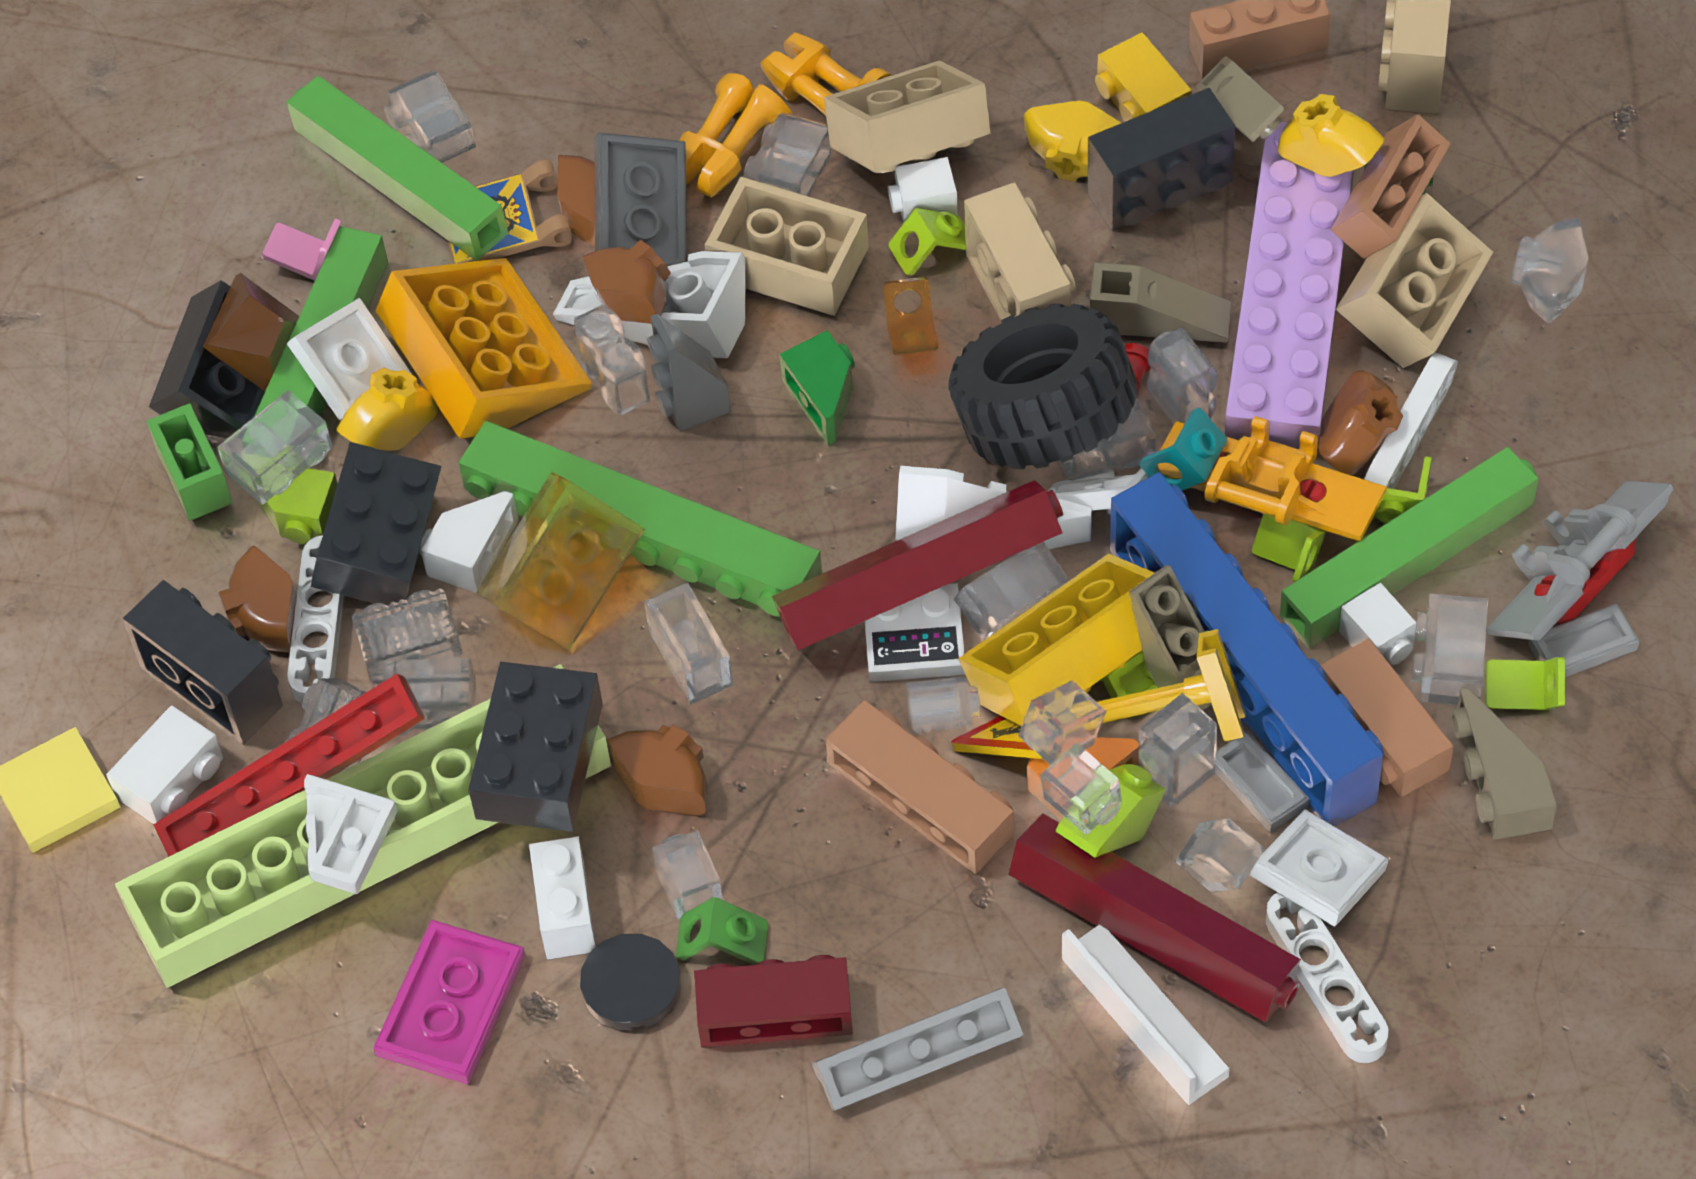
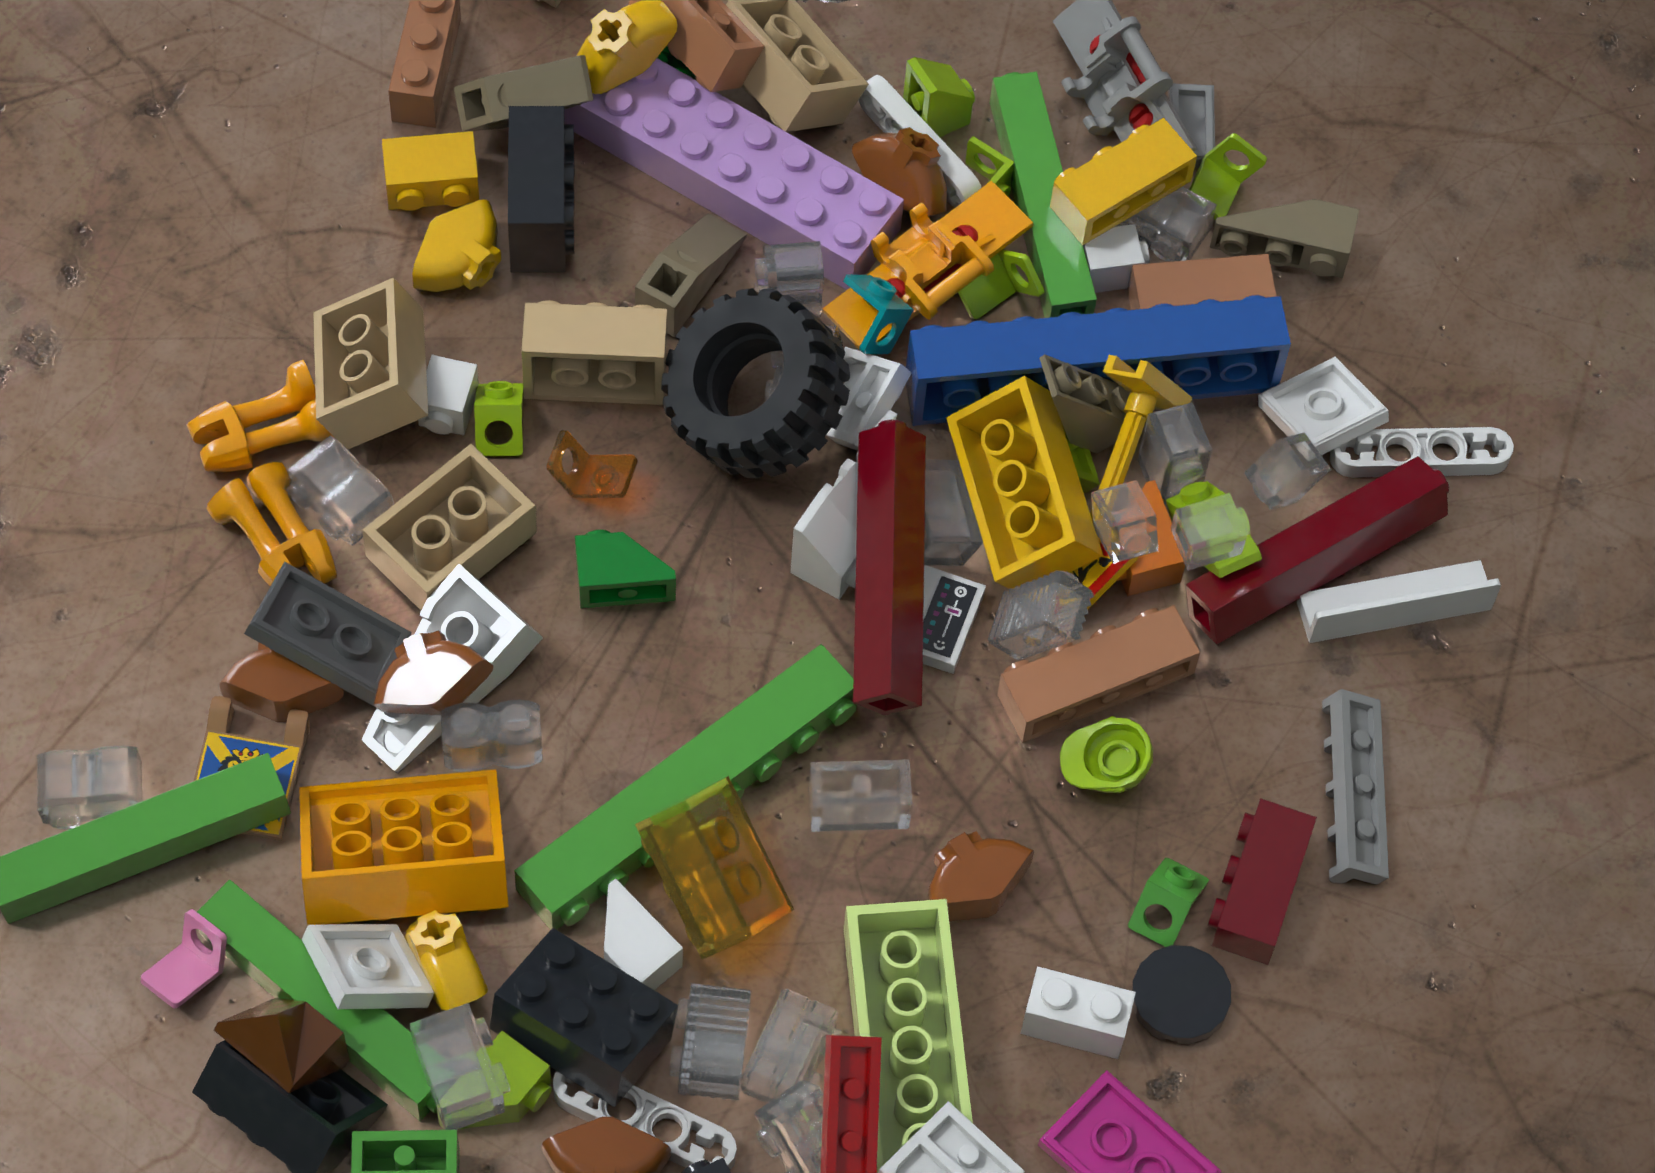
camera: 75 degrees left, 5 degrees up
black brick [468,661,603,832] -> none
dark grey slope [647,314,731,432] -> none
clear brick [652,830,723,920] -> none
light grey tile [1208,731,1309,833] -> none
none -> lime slope [903,57,975,137]
none -> yellow brick [1050,118,1197,246]
none -> lime hat [1060,716,1153,793]

